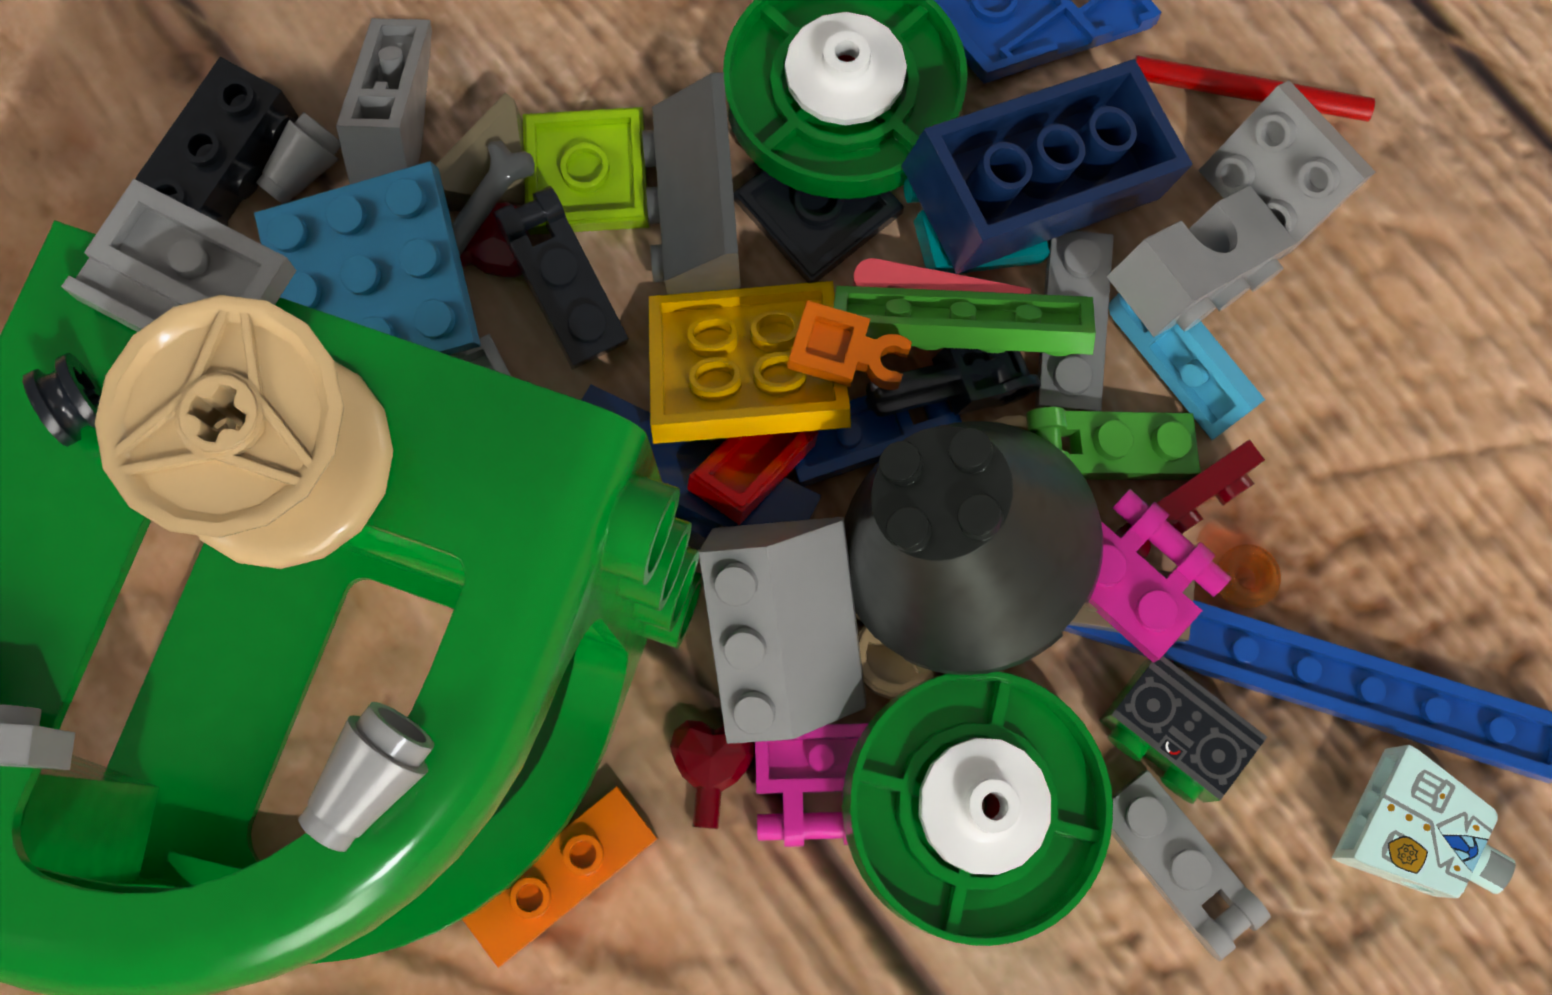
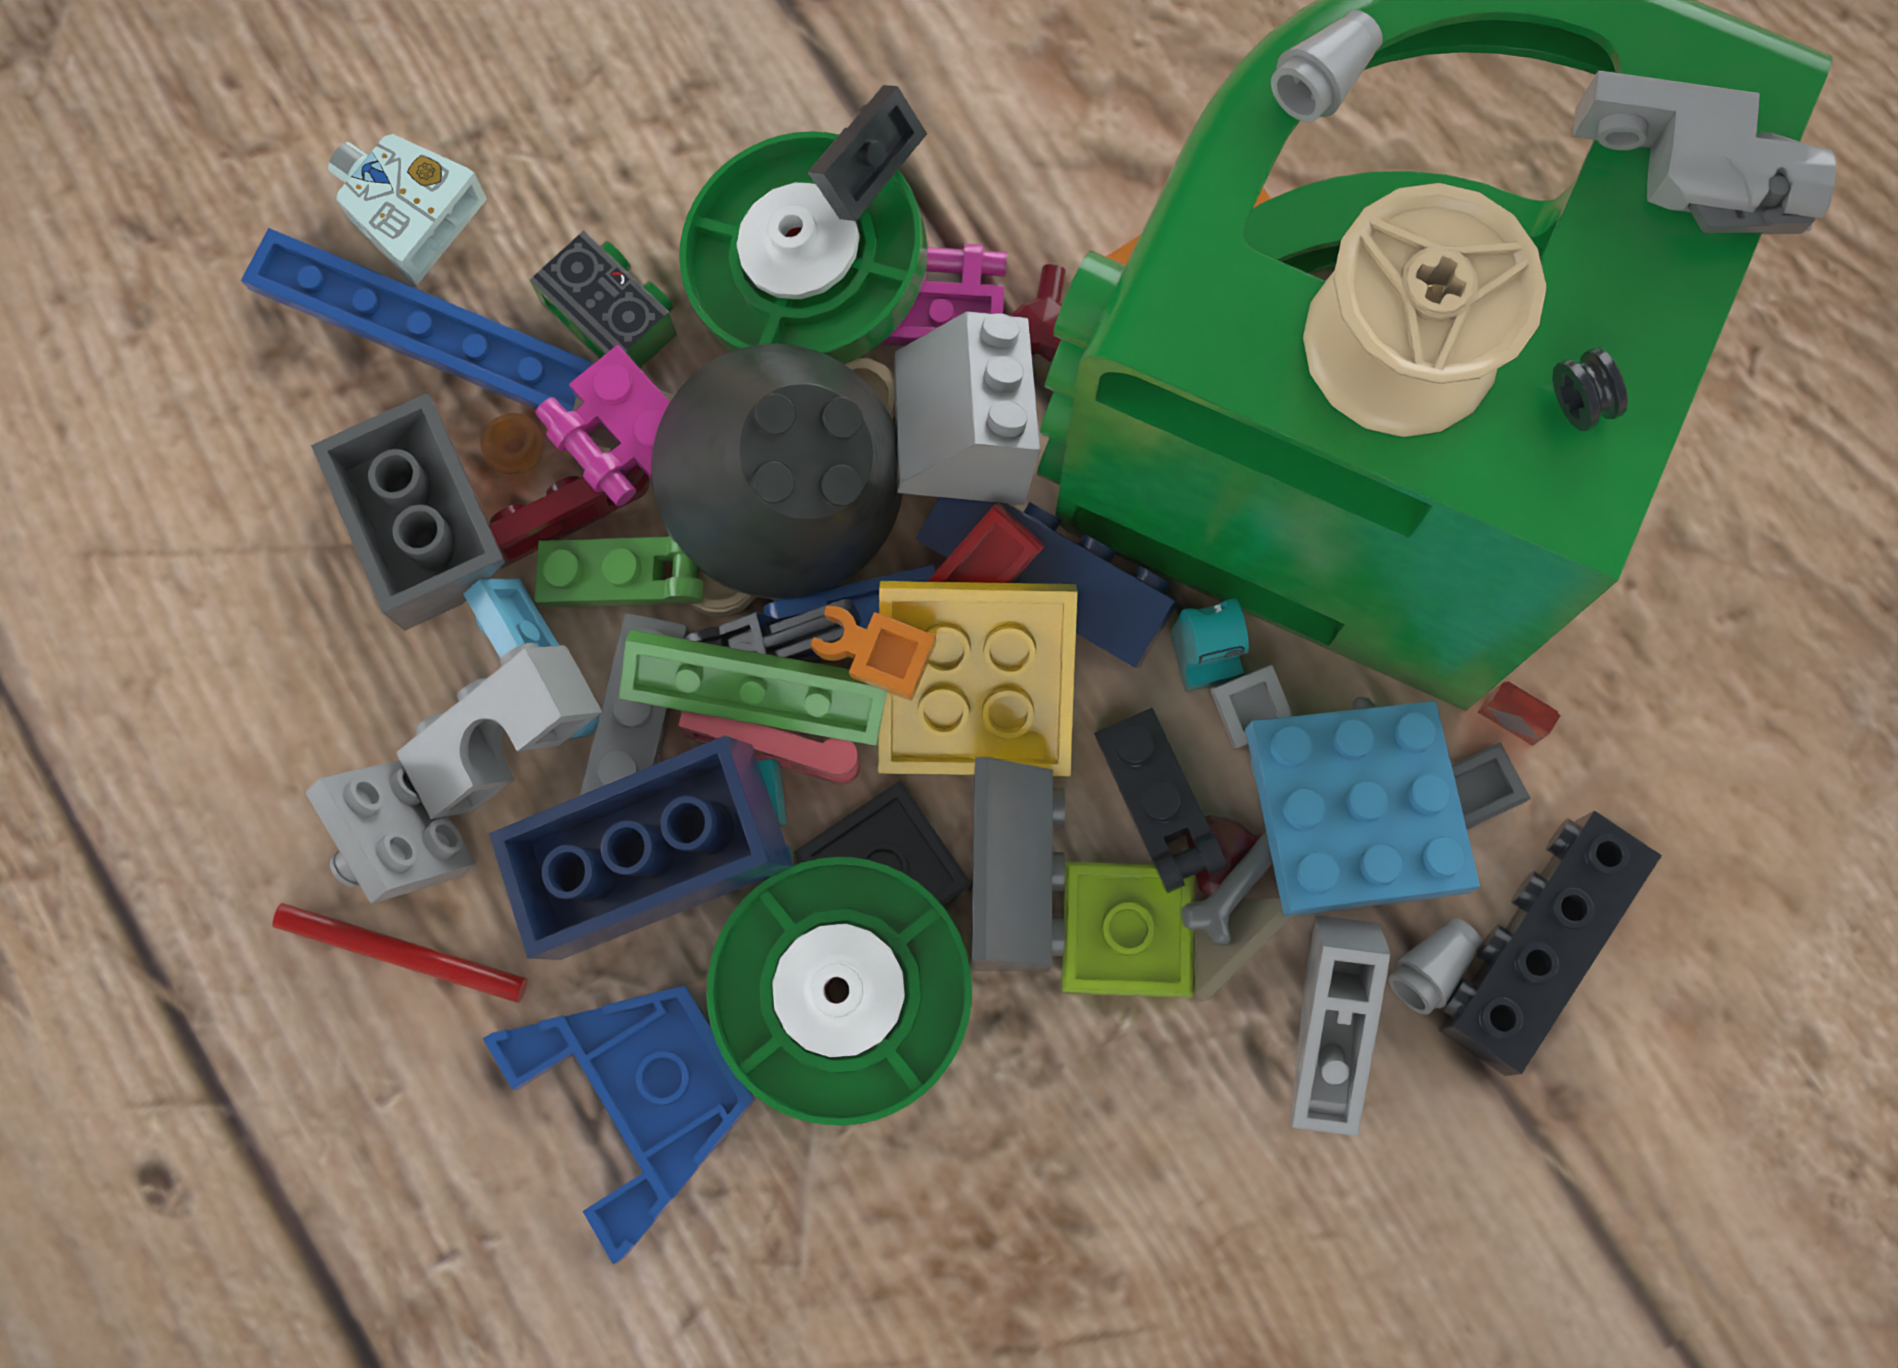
camera: 175 degrees left, 0 degrees up
light grey plate [61,179,297,332] -> none
light grey plate [1111,770,1271,961] -> none
none -> dark grey slope [311,392,505,631]
none -> black plate [808,85,927,221]

